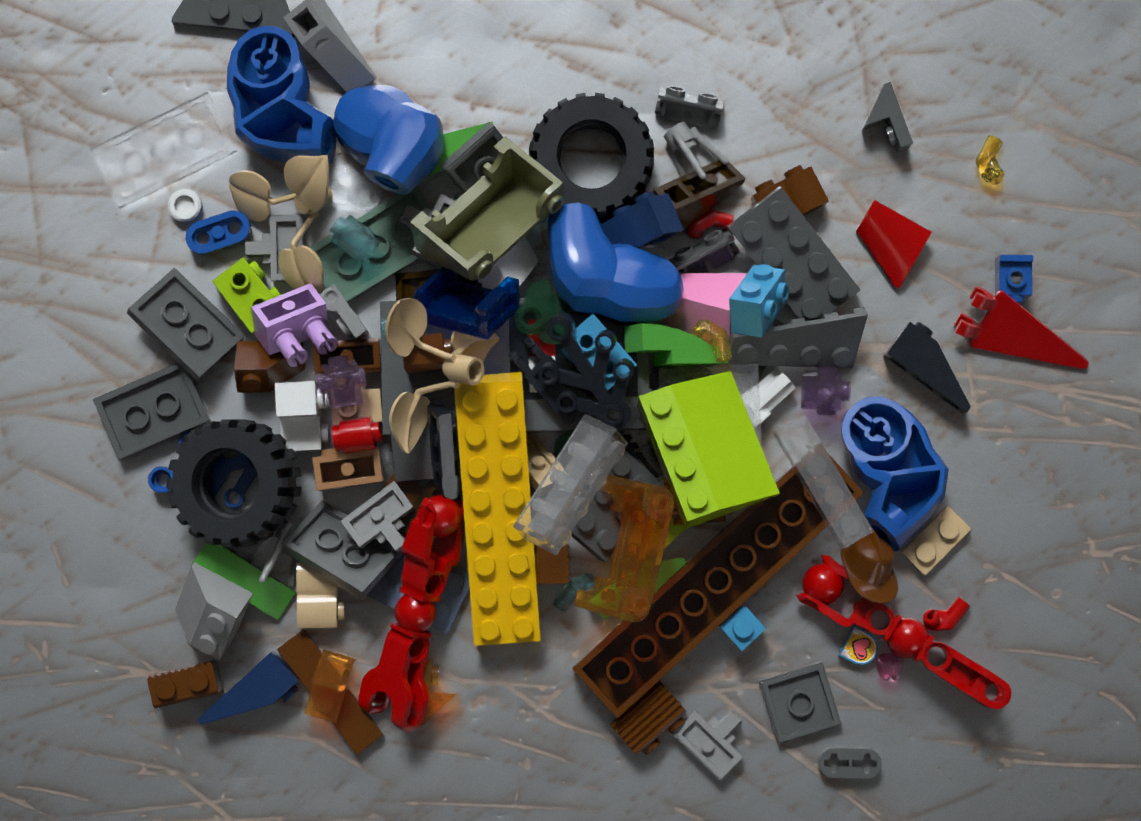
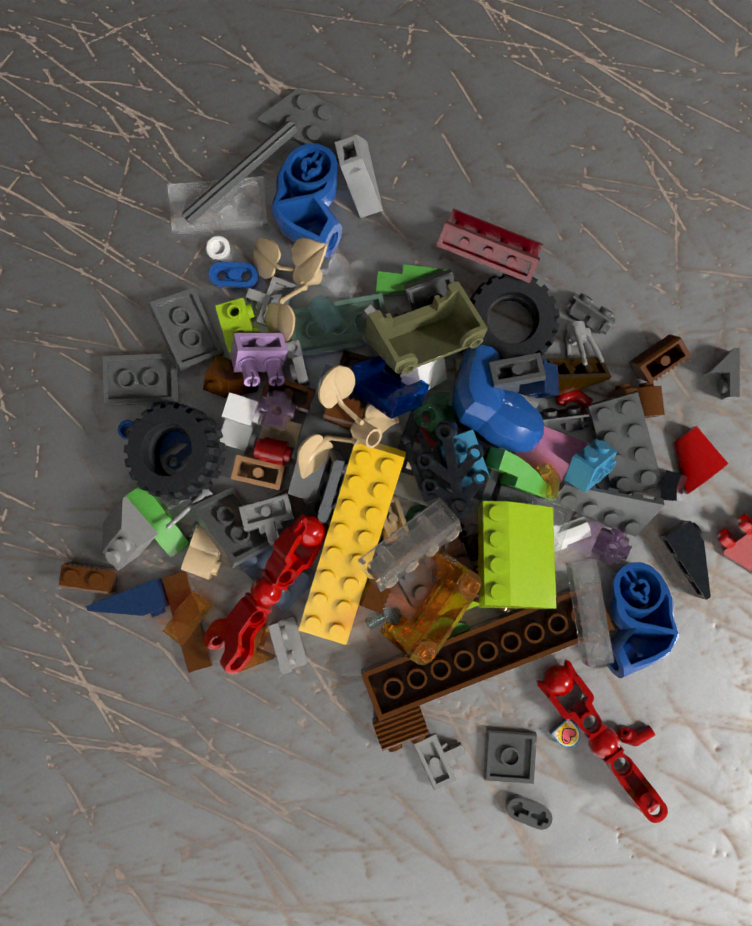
camera: 20 degrees right, 0 degrees up
blue piece [333,85,444,195] -> none
dark azure brick [718,604,766,651] -> none
reddish brown piece [840,529,898,604] -> none
clear pink hinge [876,653,904,681] -> none
tan plate [900,506,971,576] -> none
none -> dark grey axle [182,120,297,224]
none -> light grey bracket [268,617,307,675]
none -> dark red fence [436,208,543,283]
none -> dark grey slope [489,353,546,392]
none -> reddish brown brick [629,334,691,383]
none -> black piece [661,470,688,501]

